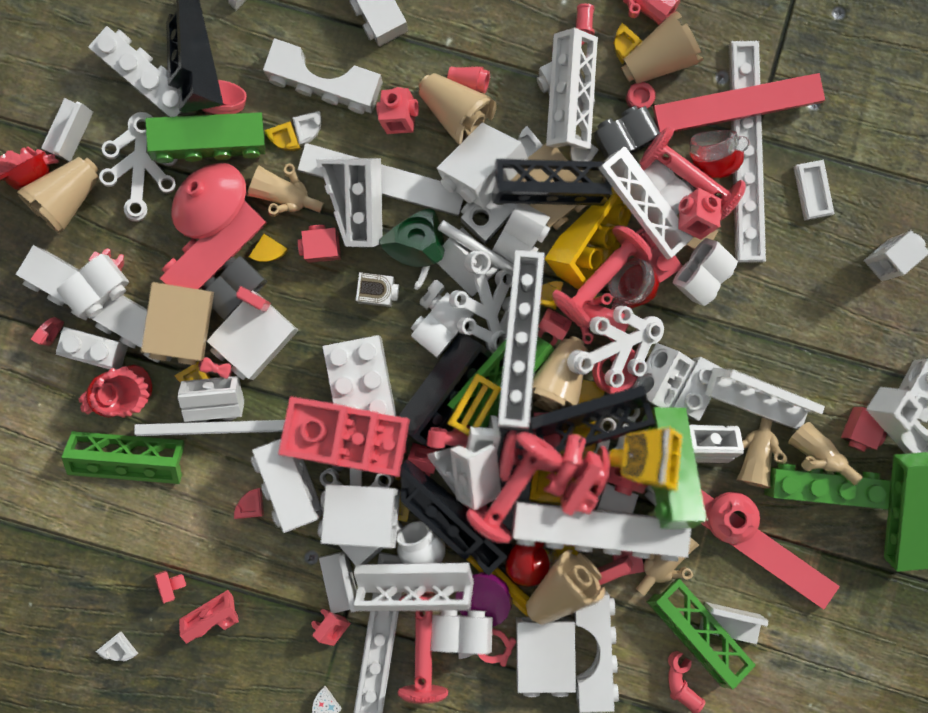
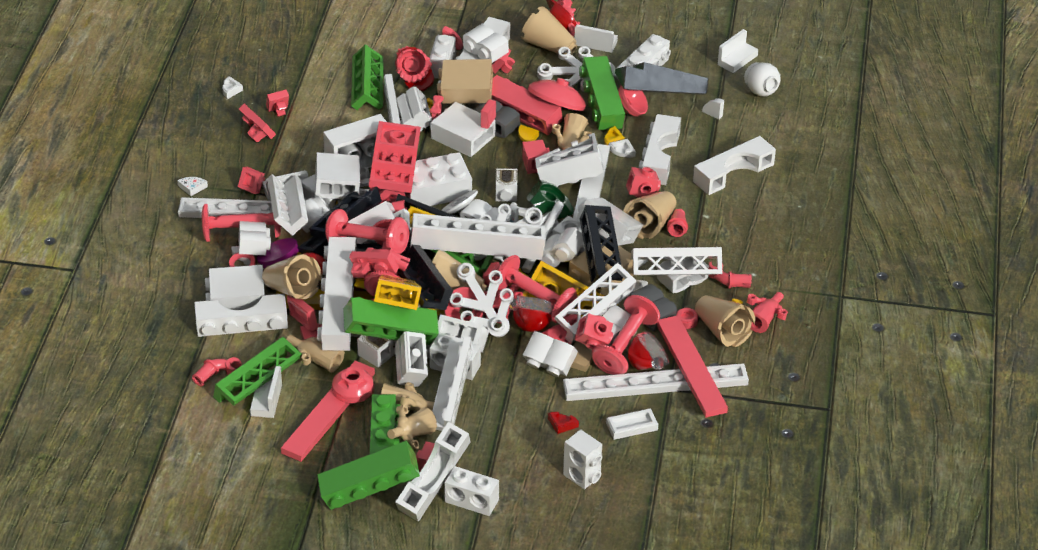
camera: 85 degrees right, 45 degrees down
none -> white dish [442,189,478,215]
none -> red tile [548,412,579,434]

